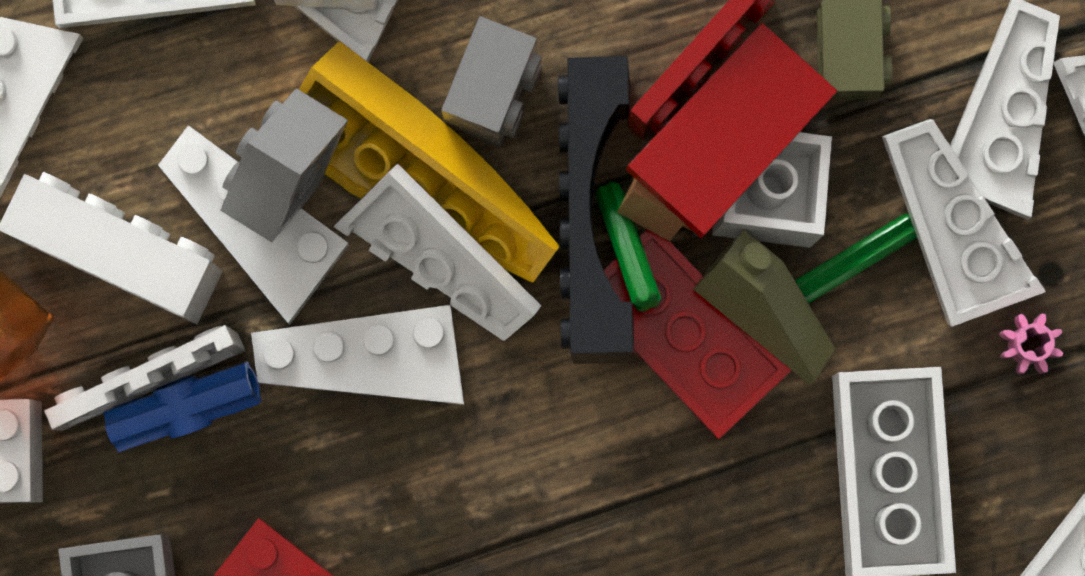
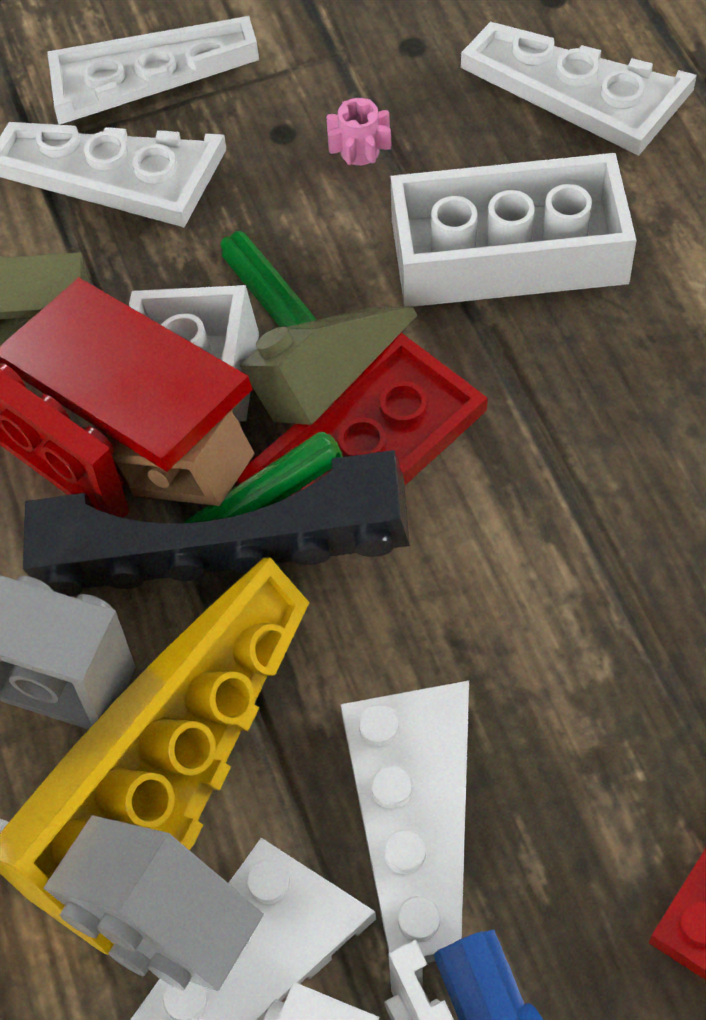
camera: 90 degrees left, 25 degrees down
white wing [333,163,541,341] -> none
white wing [882,119,1046,327] -> none

